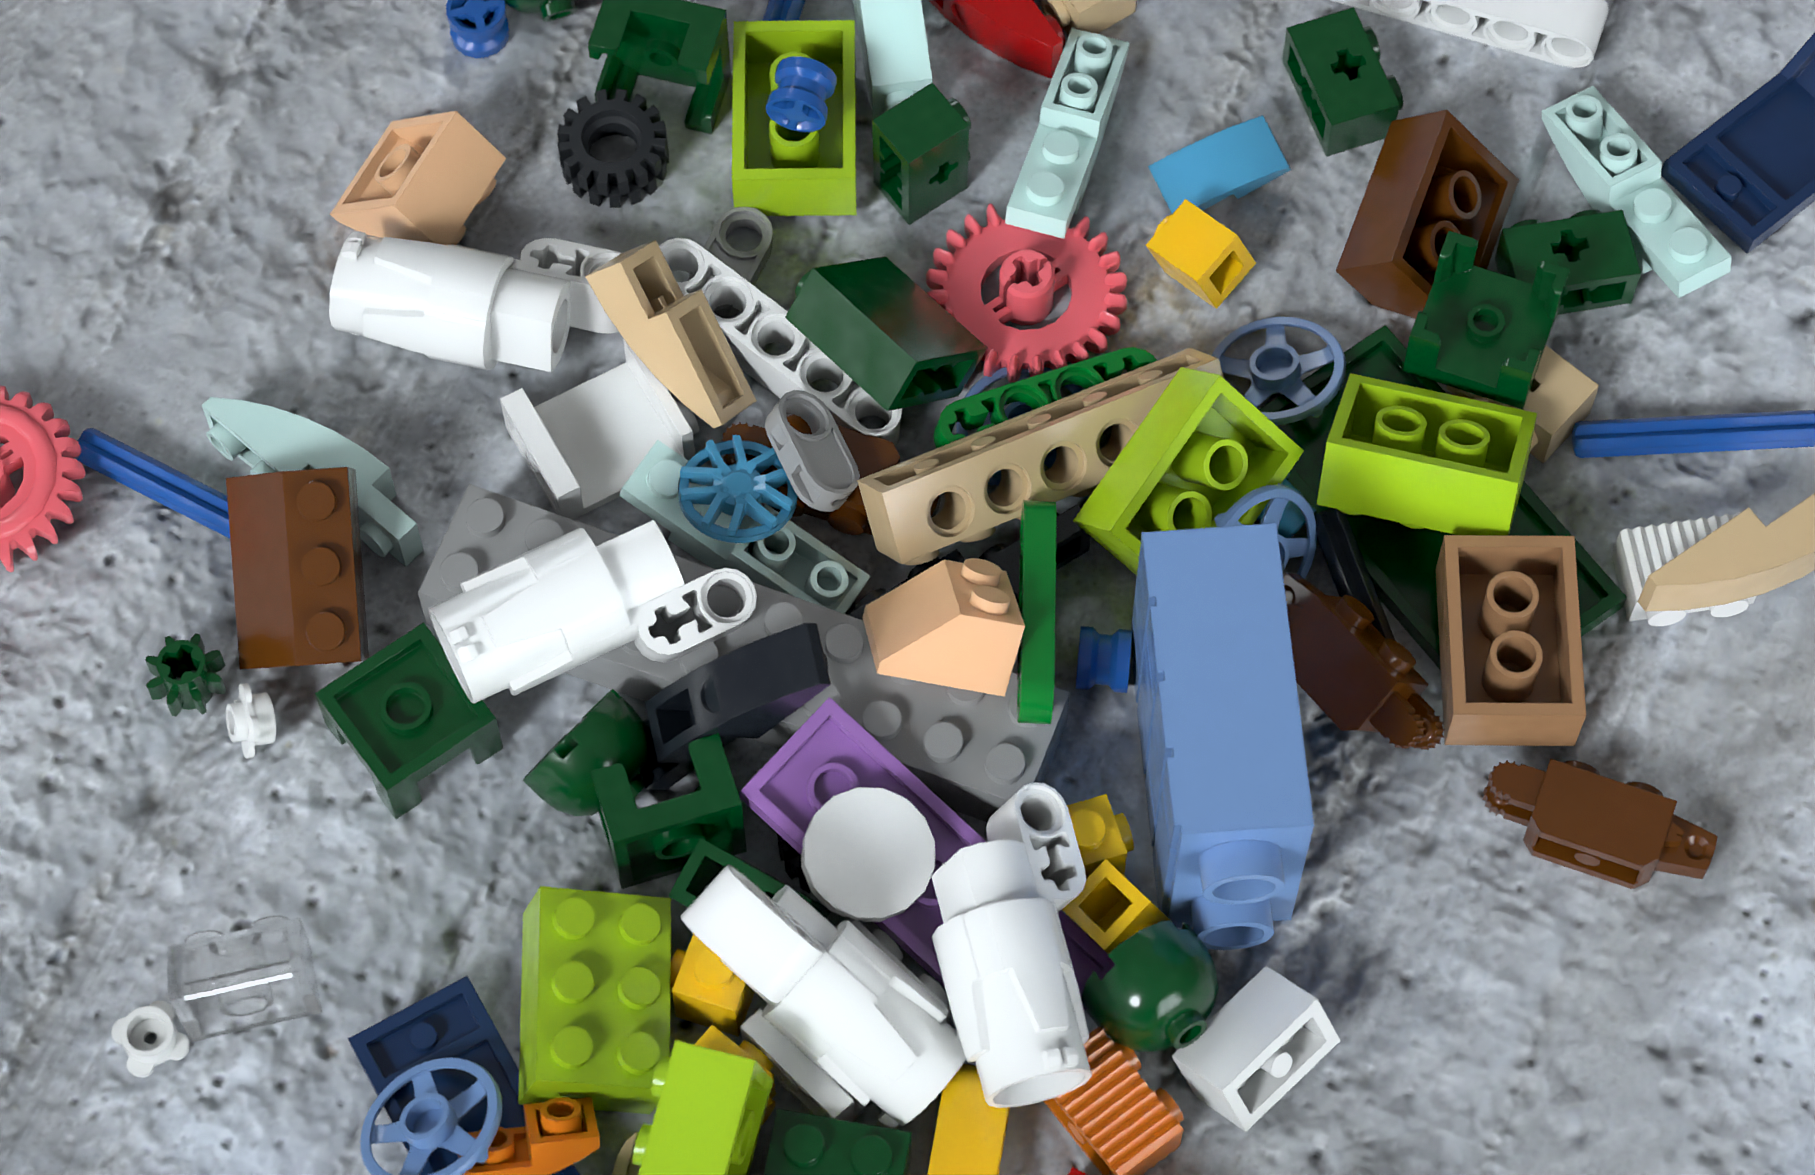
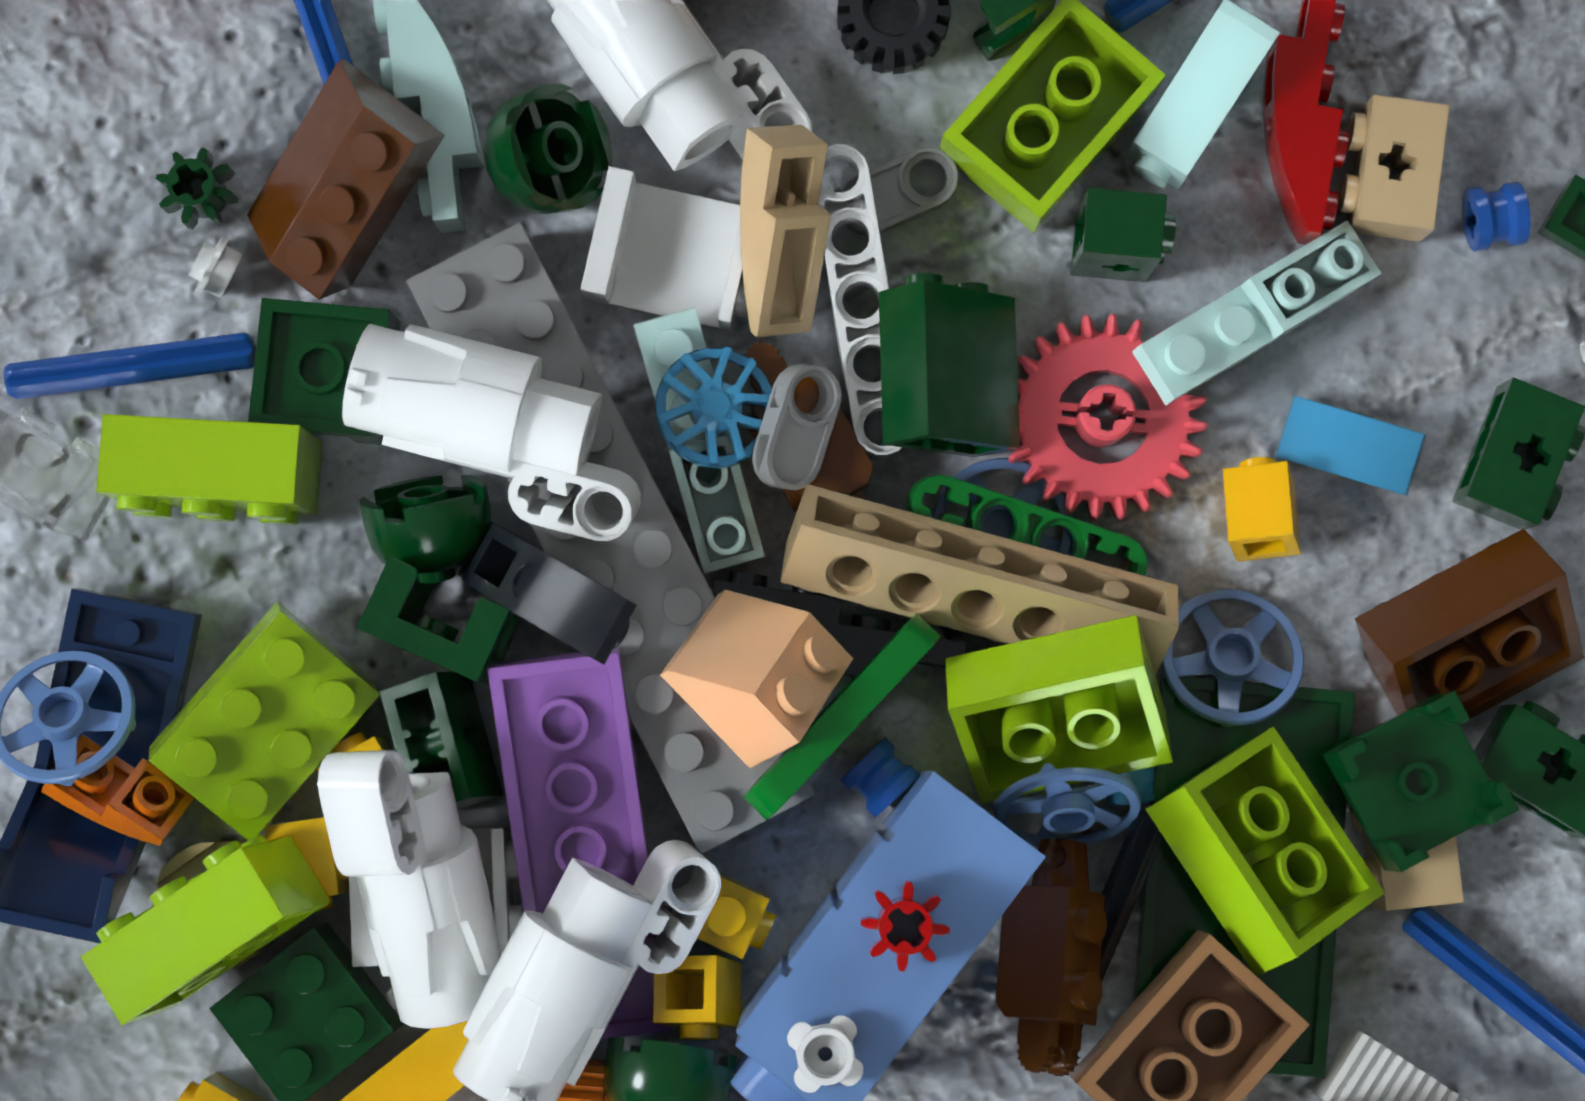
camera: 45 degrees right, 20 degrees up
blue wheel [766,56,837,132] -> none
white tile [801,787,935,922] -> none
none -> blue axle [4,332,256,399]
none -> lime brick [96,414,323,526]
none -> dark green cylinder [483,84,613,214]
none -> white plate [787,1015,863,1093]
none -> red gear [860,880,950,972]

